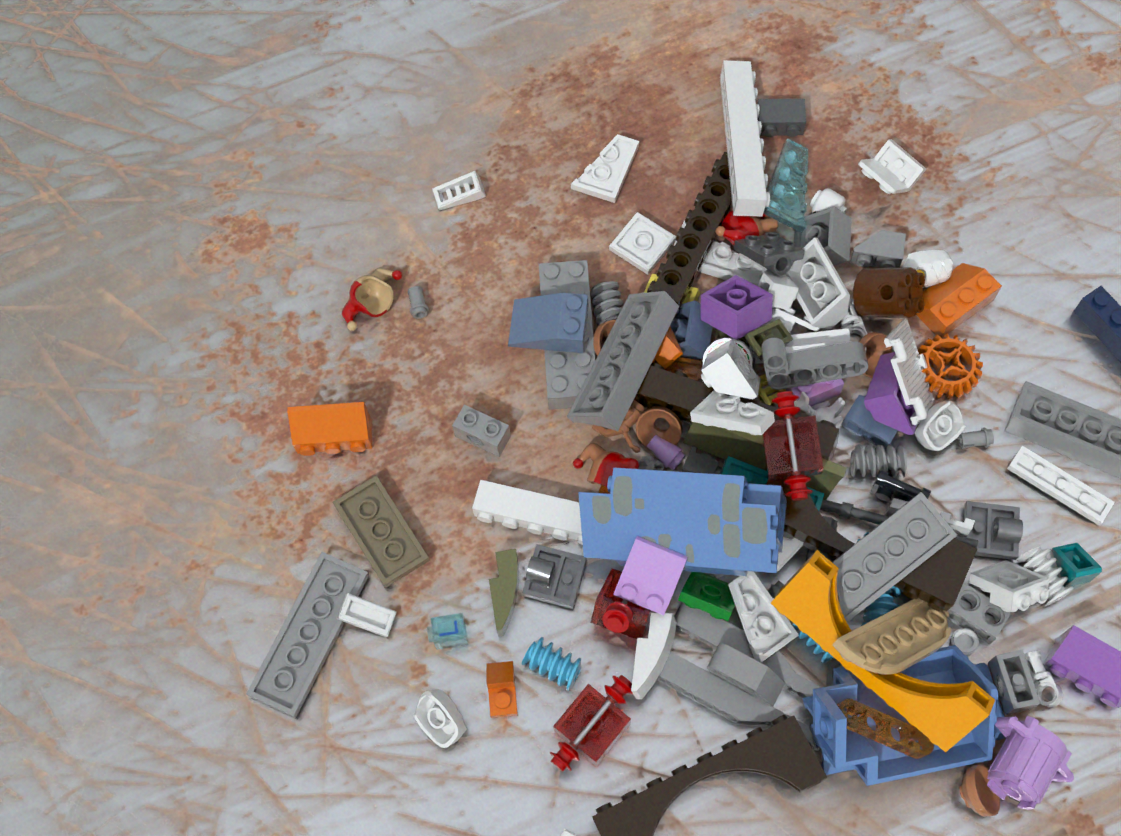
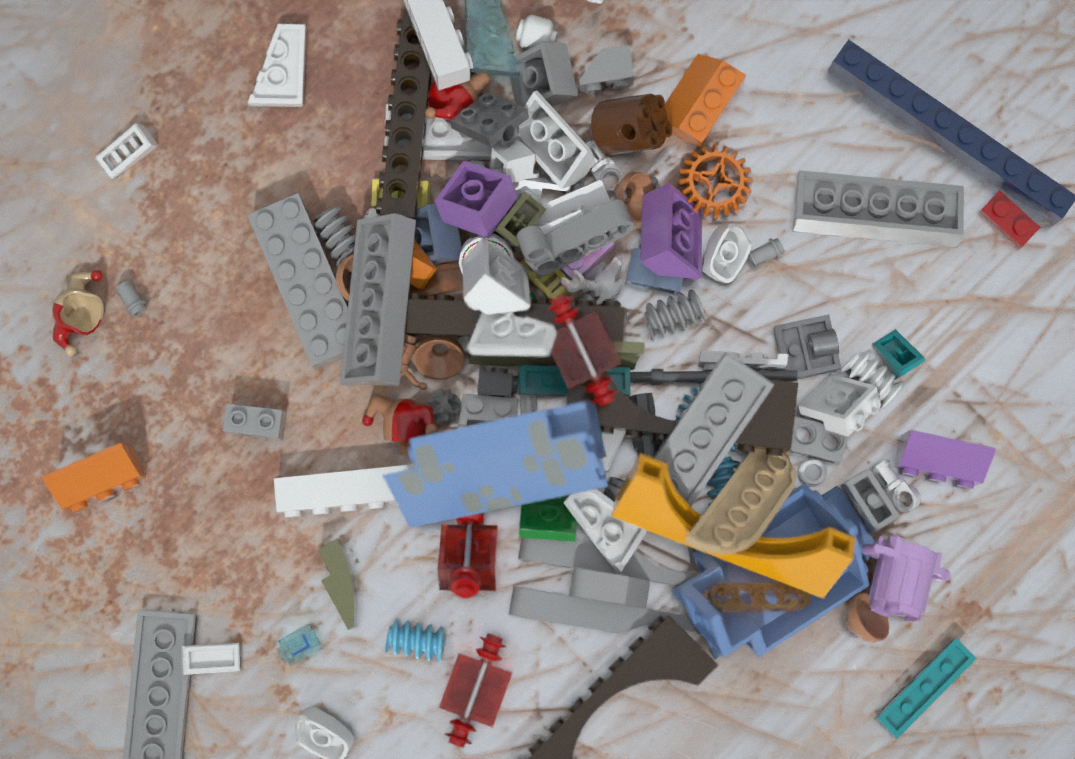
camera: 20 degrees left, 15 degrees up
dark tan plate [332,475,430,588] -> none
orange slope [486,661,518,718] -> none
sand blue slope [508,293,588,353] -> none
flat silver plate [522,544,587,609] -> none
white plate [609,212,676,275] -> none
lavender slope [613,536,688,616] -> none
white slope [631,612,677,700] -> none
lavender cone [647,435,686,471] -> none
black plate [870,470,931,502] -> none
white window [884,318,935,426] -> none
white piece [903,250,953,287] -> none
white plate [1007,446,1115,525] -> none

